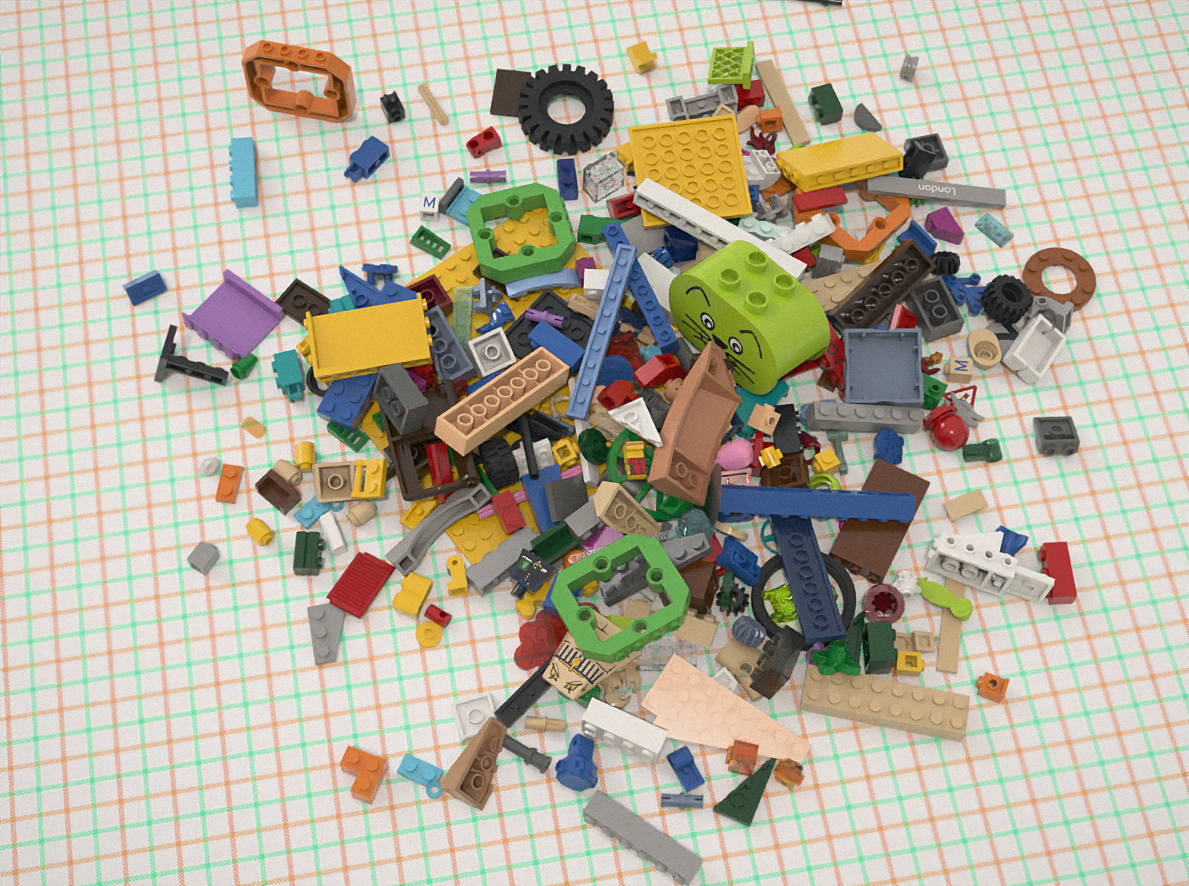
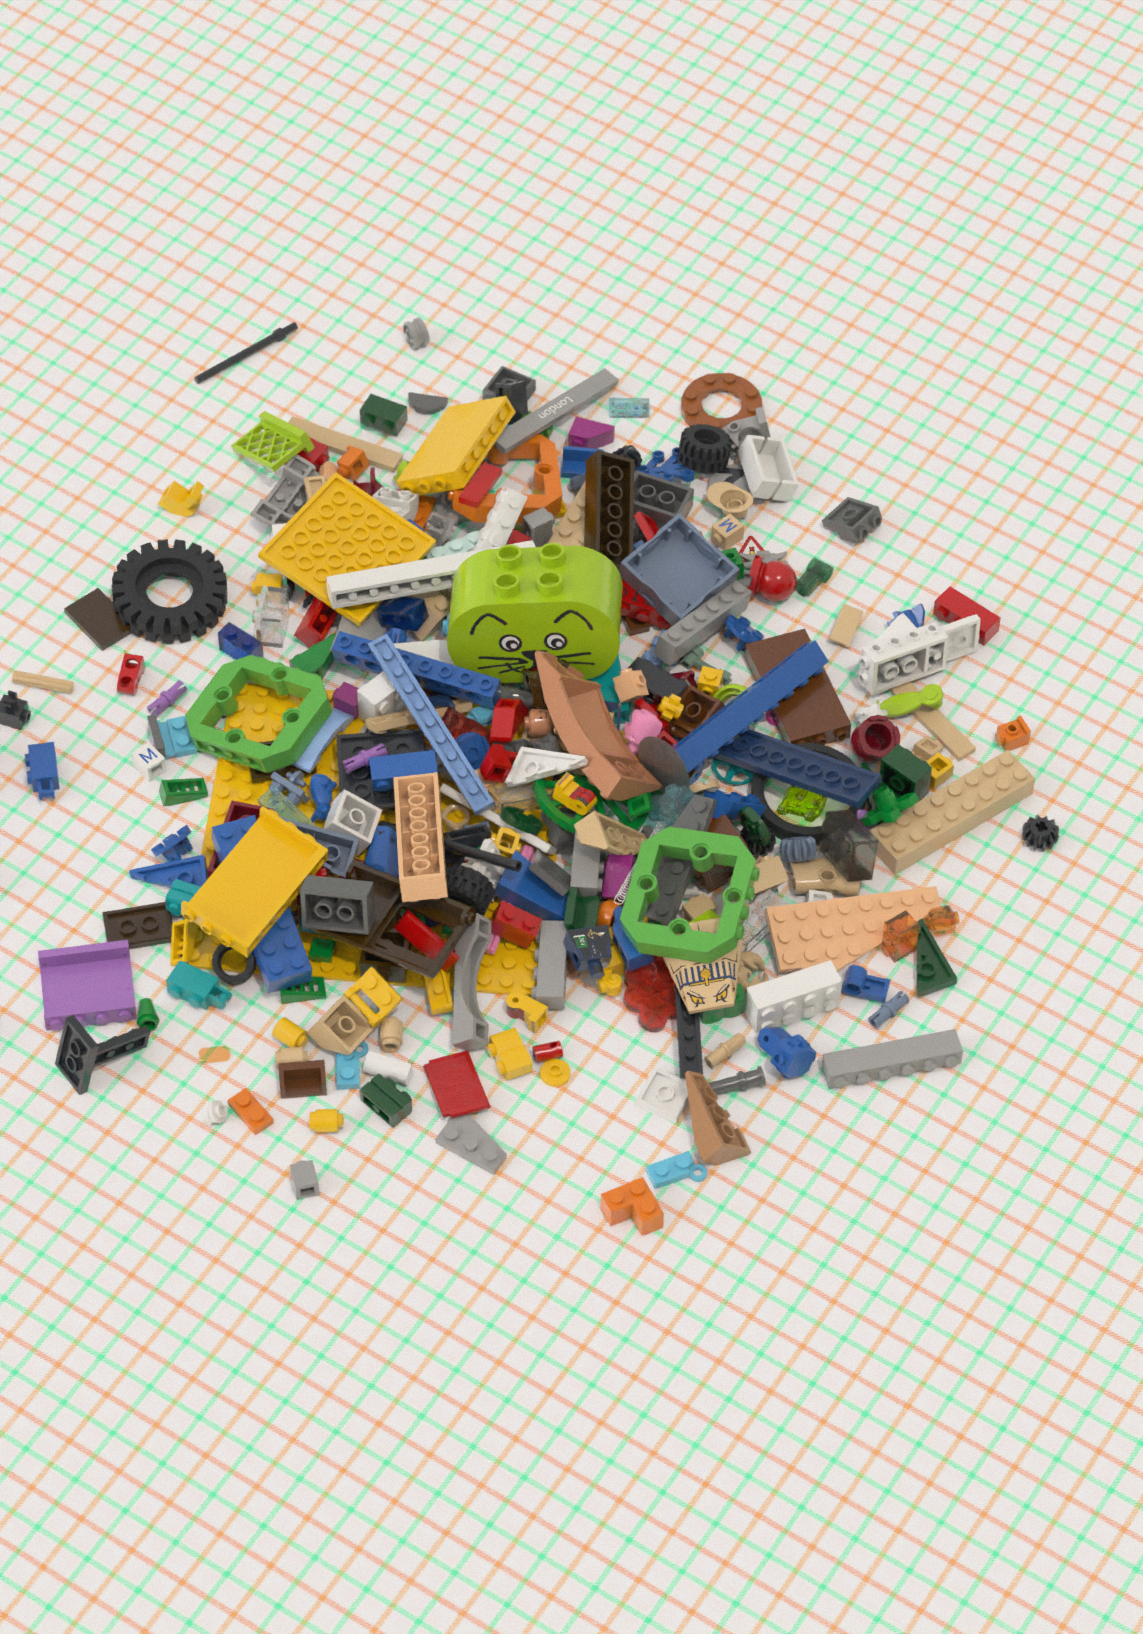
camera: 45 degrees left, 10 degrees down
none -> black gear [1022,814,1059,852]

